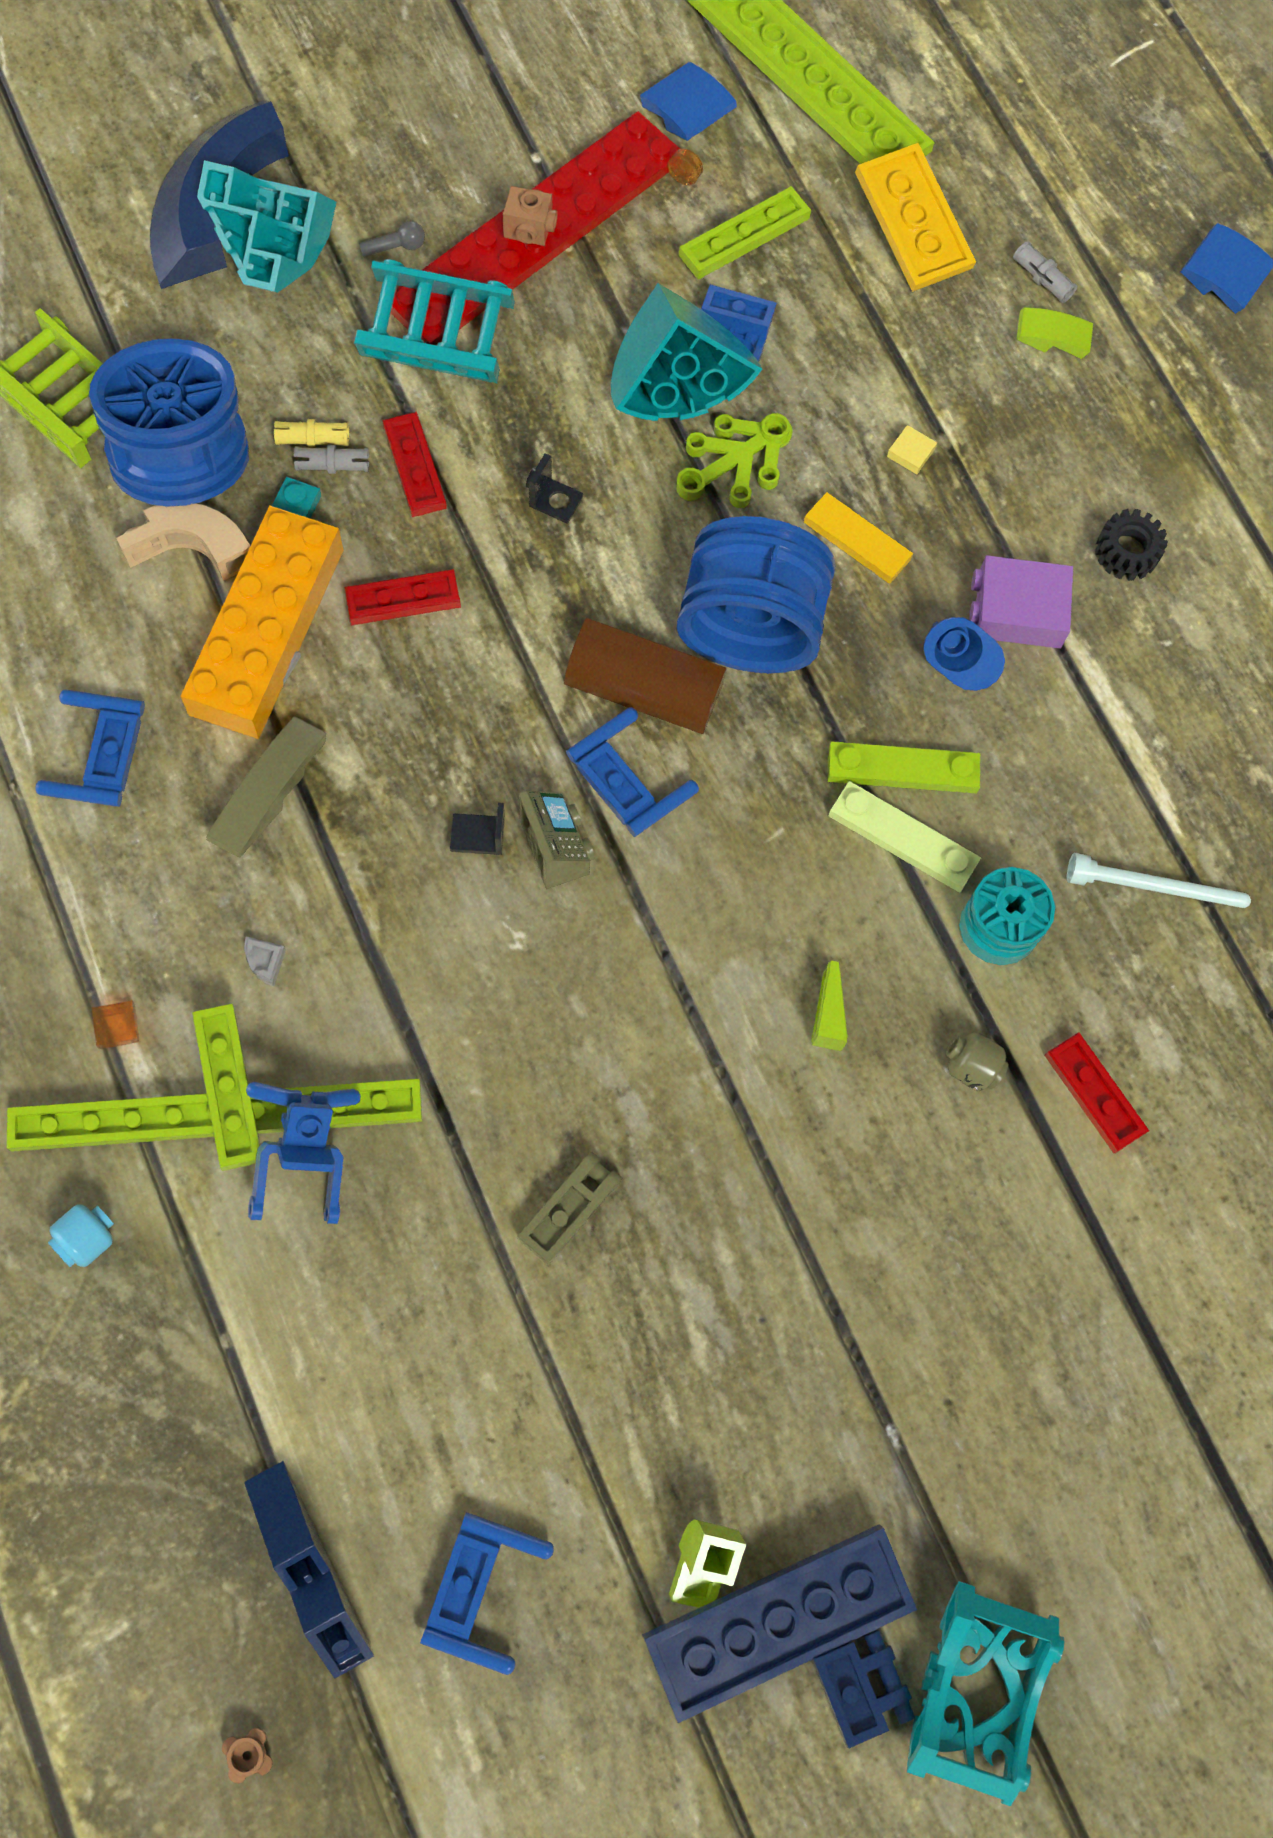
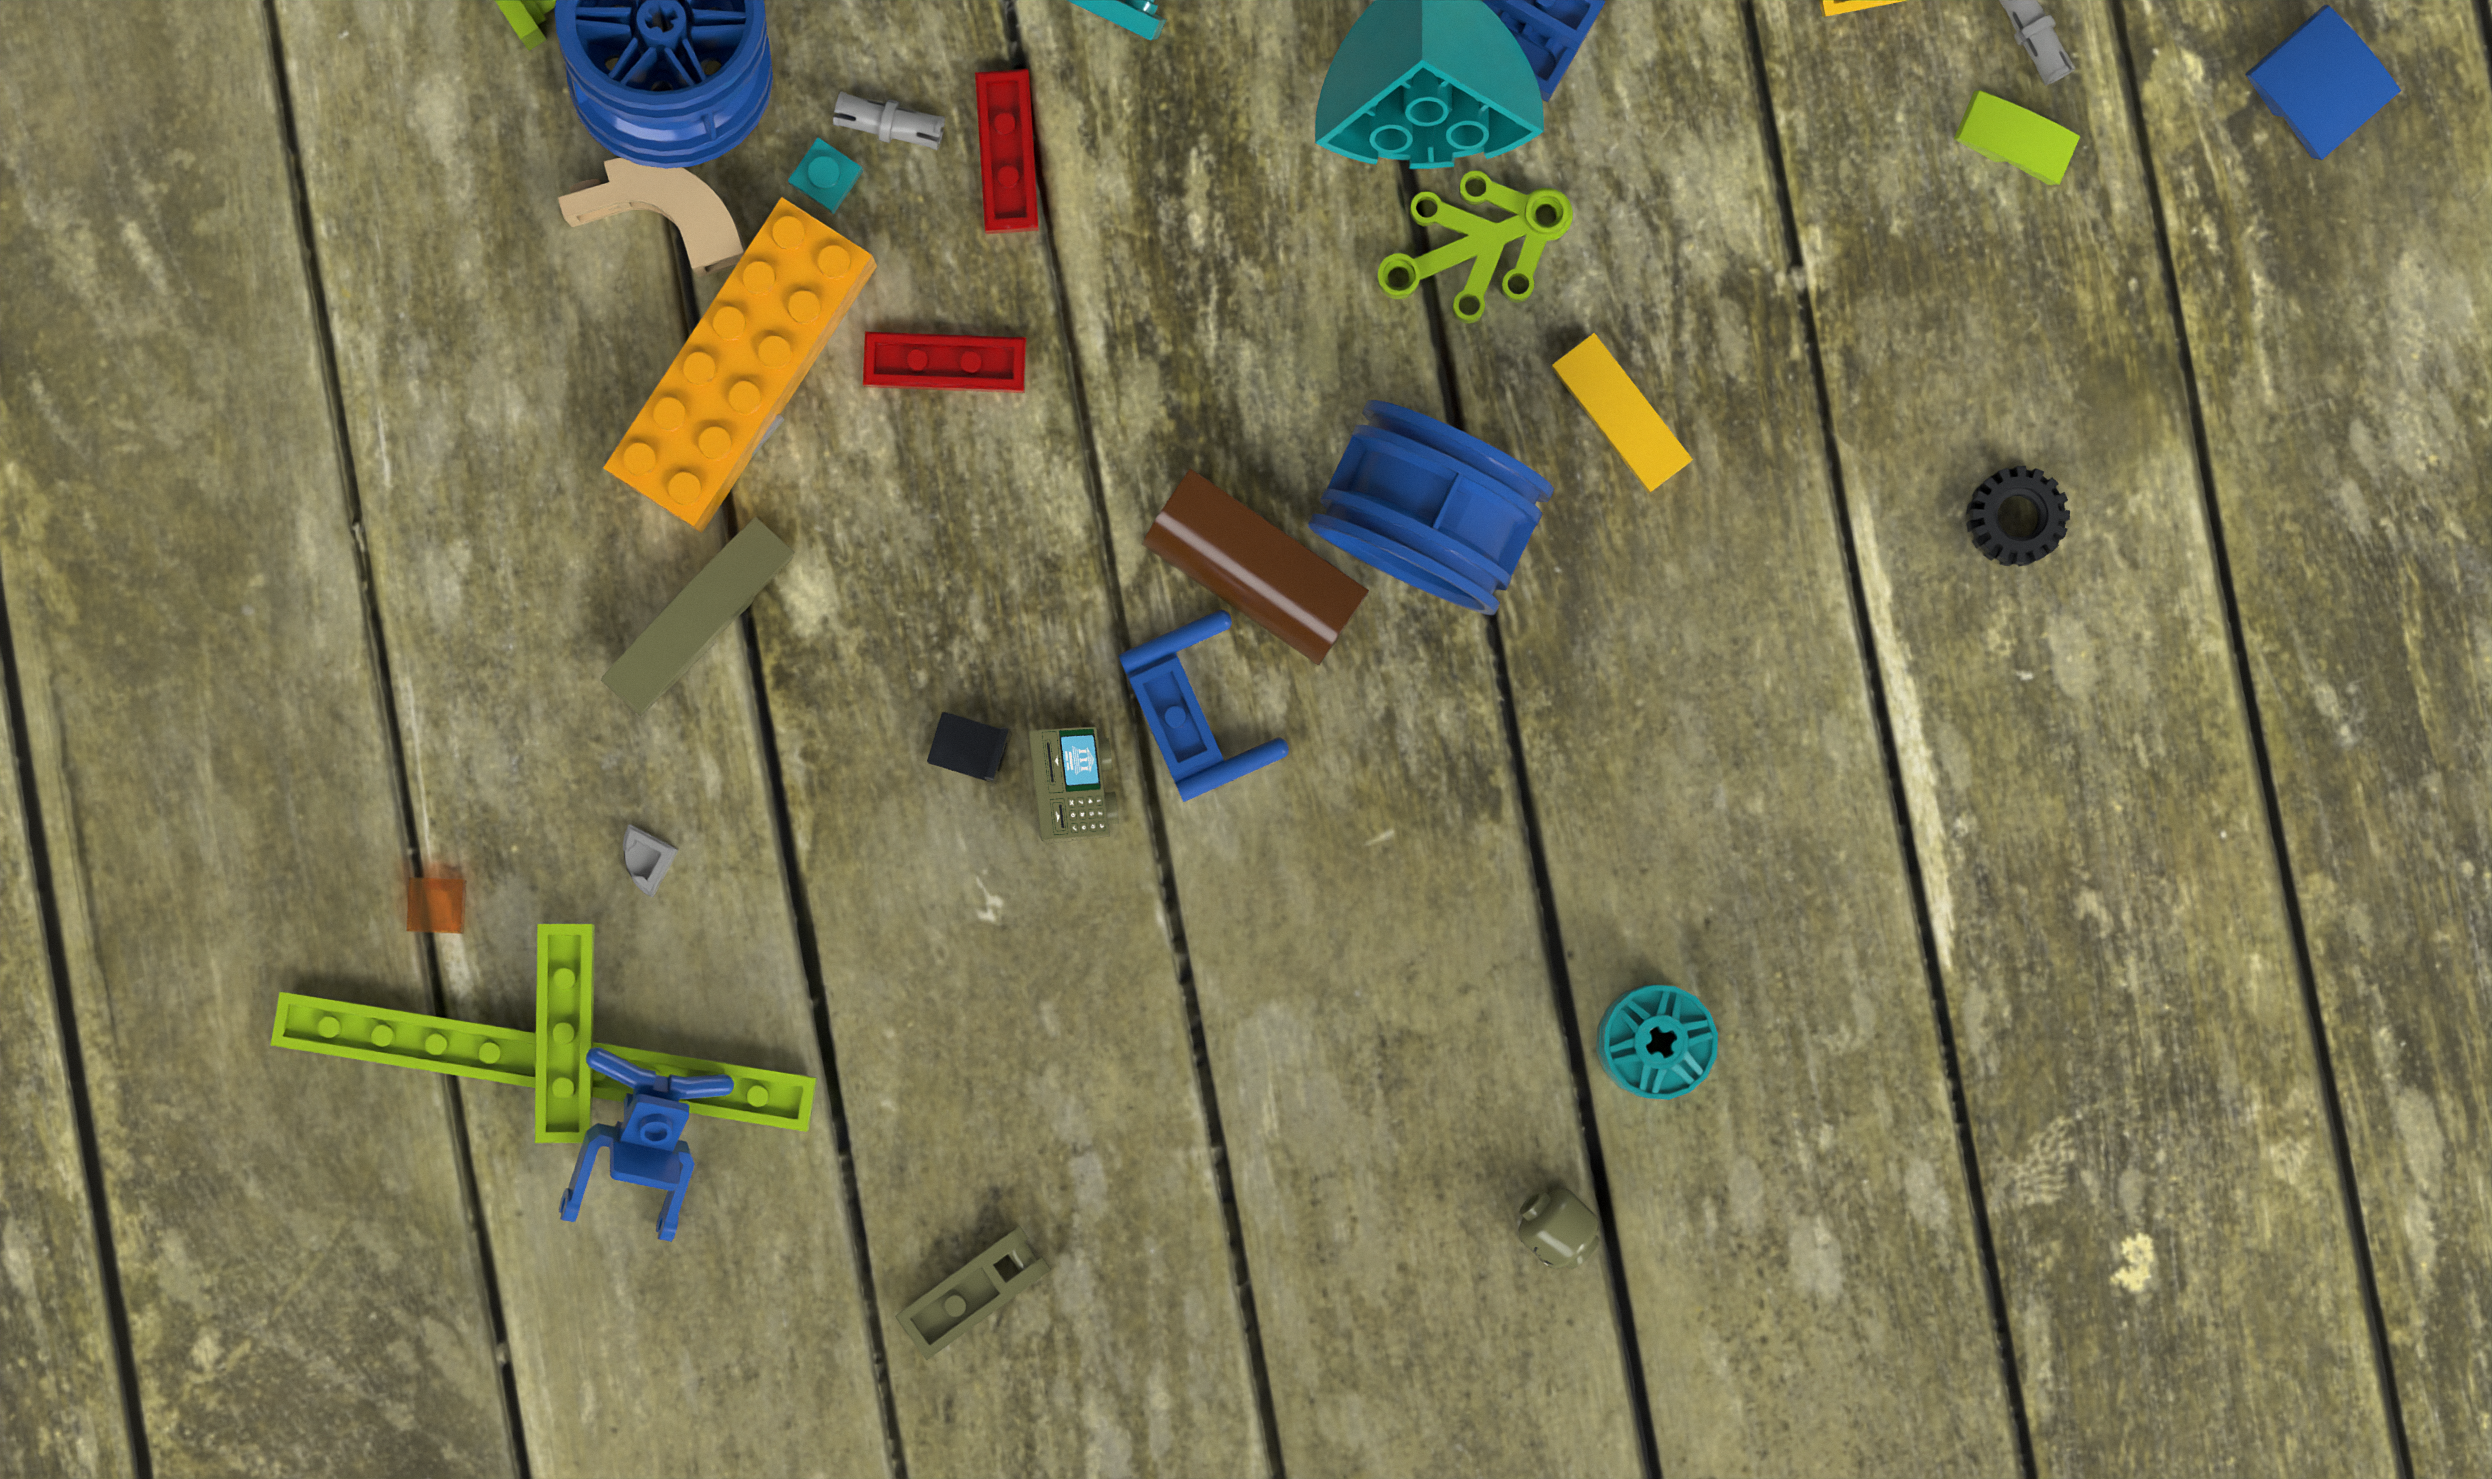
camera: 20 degrees right, 15 degrees up
blue plate [35,689,145,807] -> none
medium azure head [48,1204,114,1267] -> none
light yellow pin [274,419,349,448] -> none
black bracket [526,453,583,524] -> none
lime slope [811,960,848,1051] -> none
lime plate [827,742,980,794] -> none
yellowish green plate [828,781,981,893] -> none
light yellow tile [887,425,937,474] -> none
blue piece [923,617,1005,691] -> none
medium lavender brick [969,555,1073,649] -> none
red tile [1044,1032,1150,1154] -> none
light aqua piece [1067,853,1251,908] -> none

